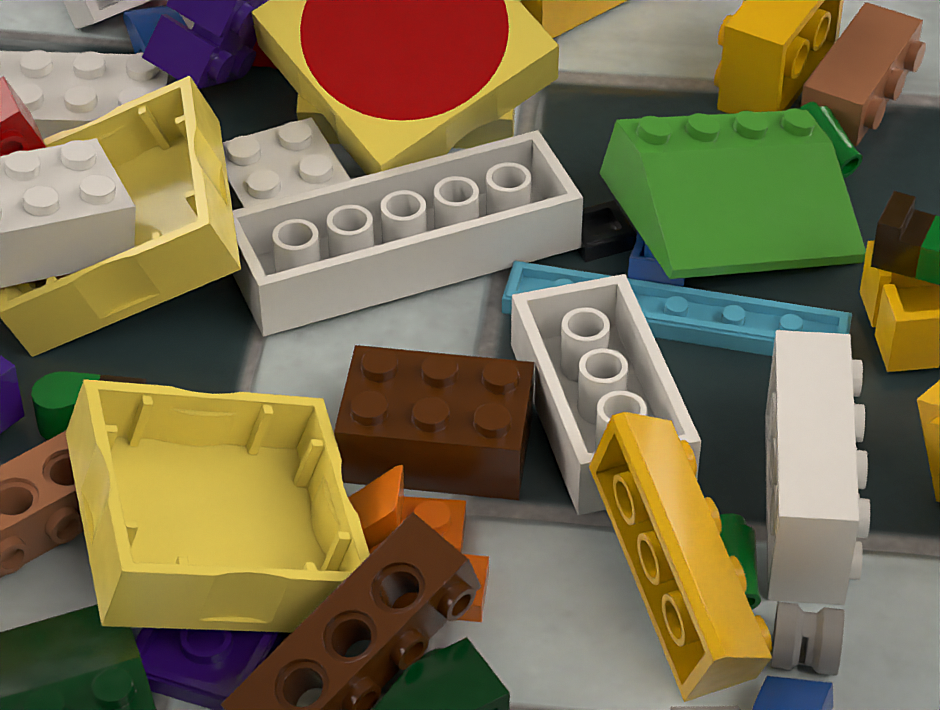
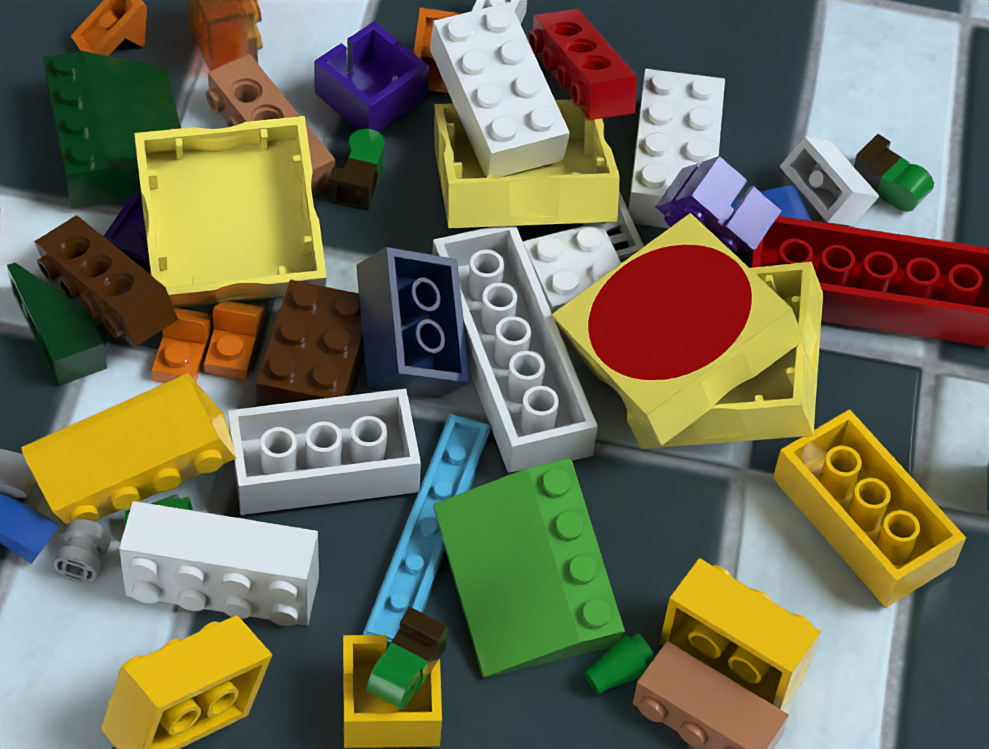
camera: 90 degrees right, 10 degrees up
none -> dark blue brick [356,247,470,398]

